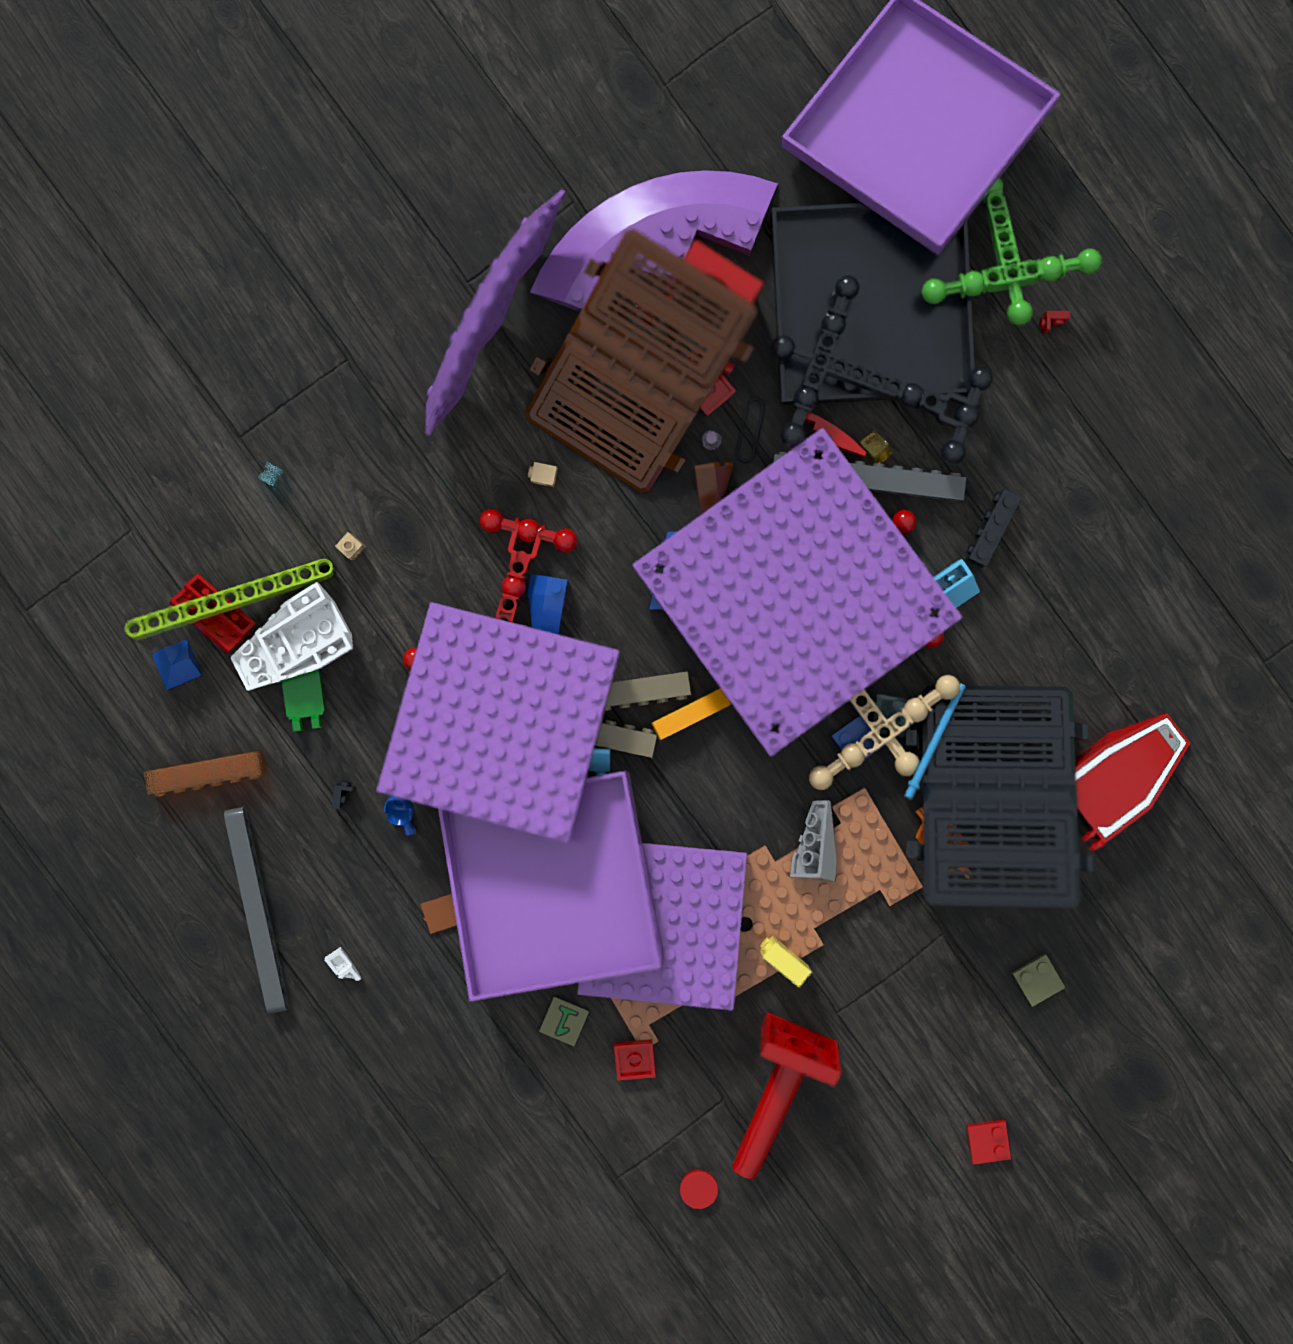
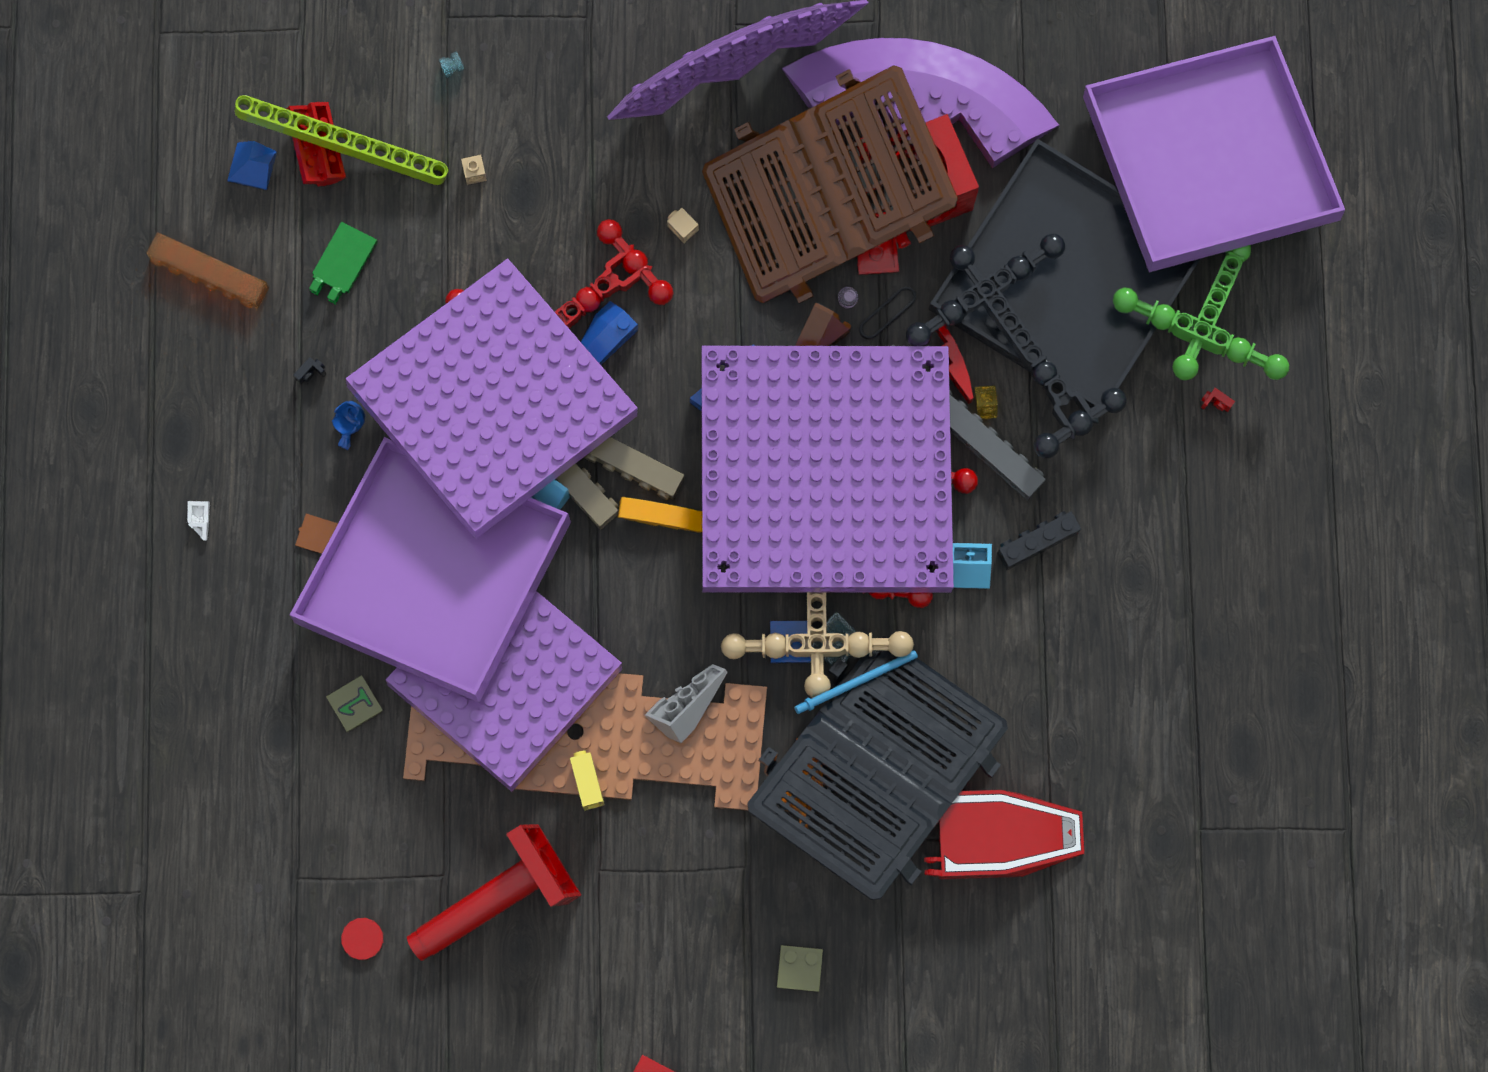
camera: 35 degrees right, 10 degrees down
dark grey beam [224,807,289,1014] -> none
white wedge [230,582,353,691] -> none
red plate [614,1039,656,1081] -> none

